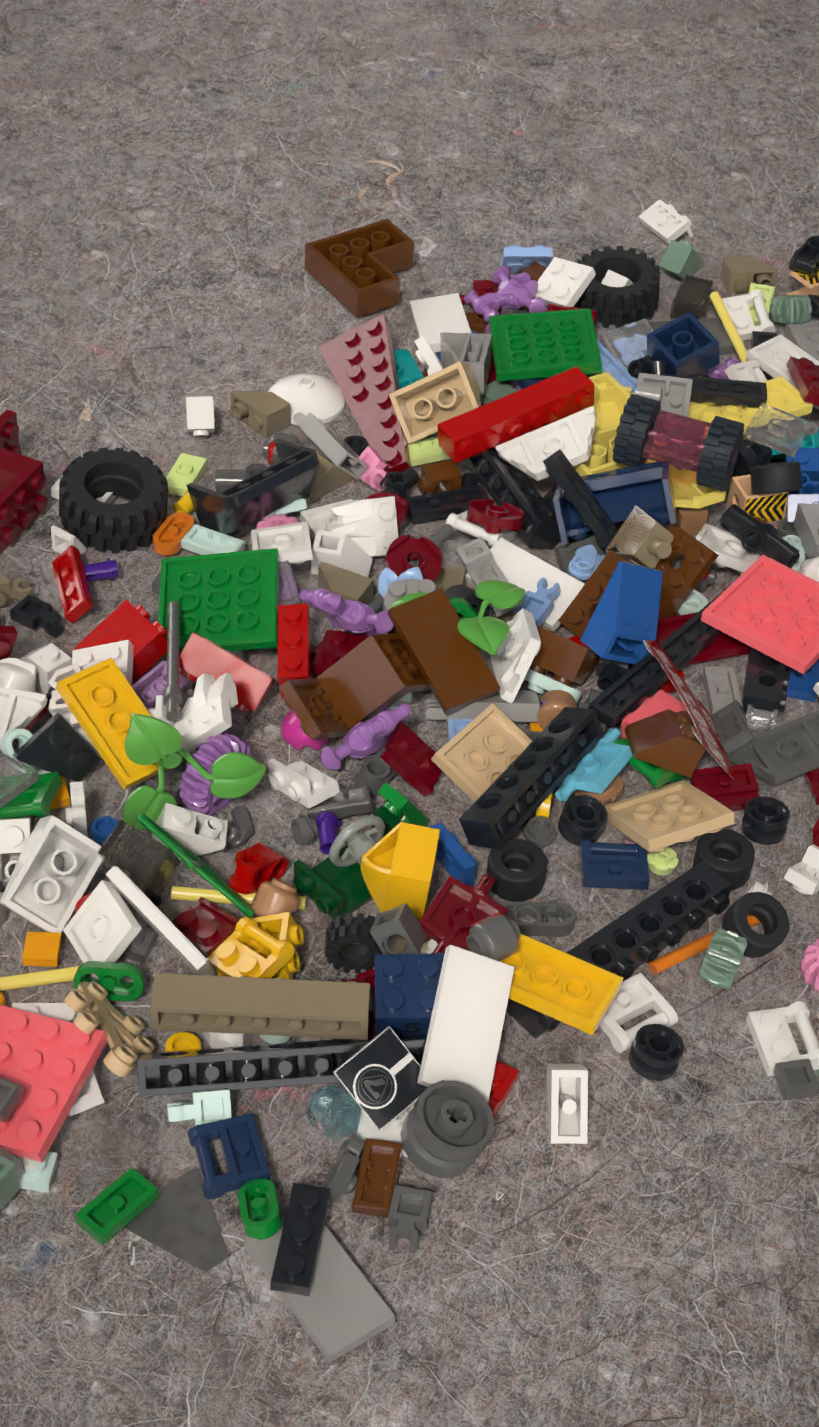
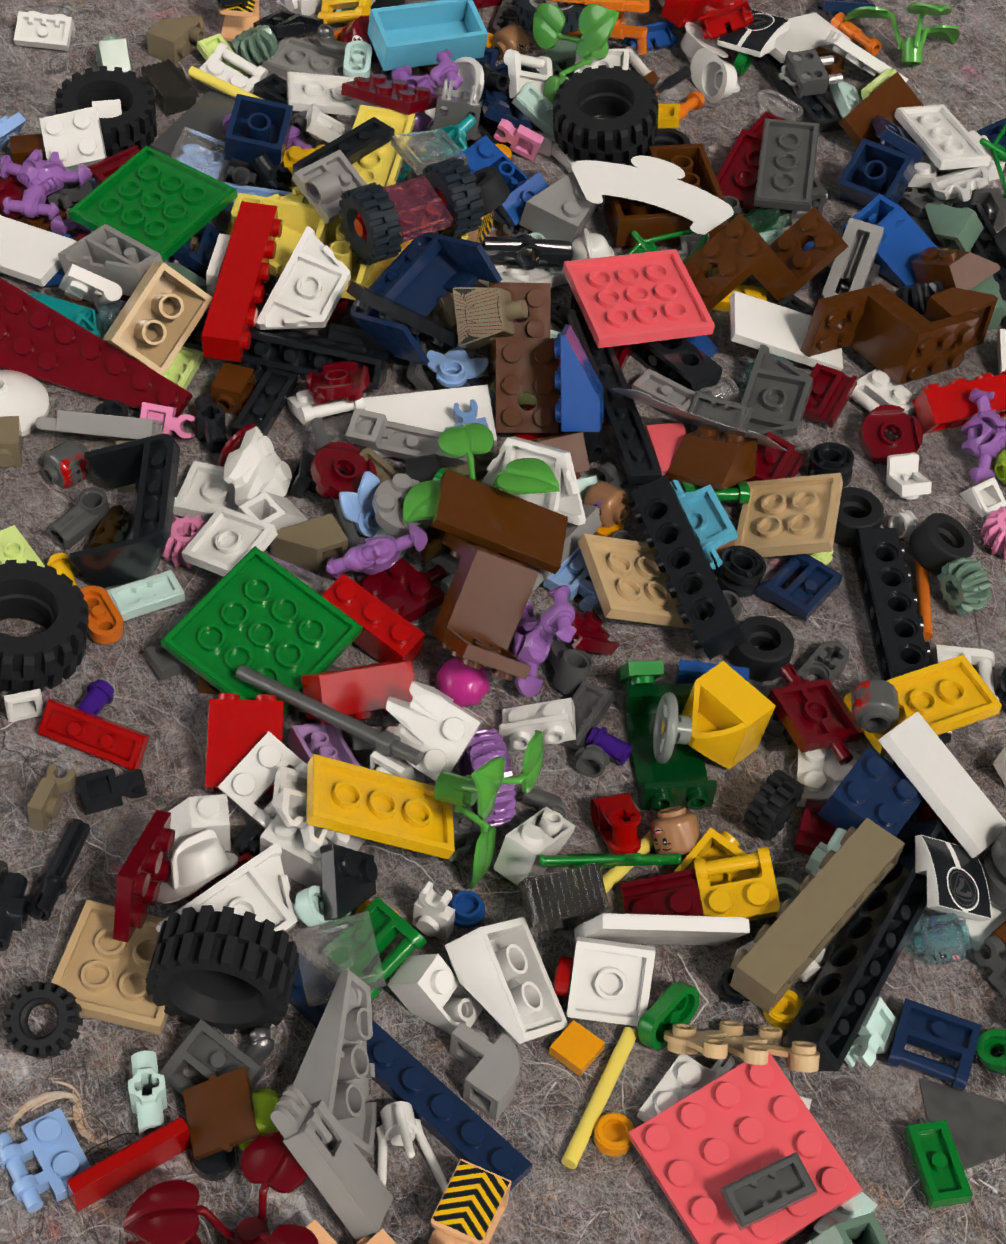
camera: 55 degrees left, 5 degrees up
dark grey brick [369,903,427,954] -> none

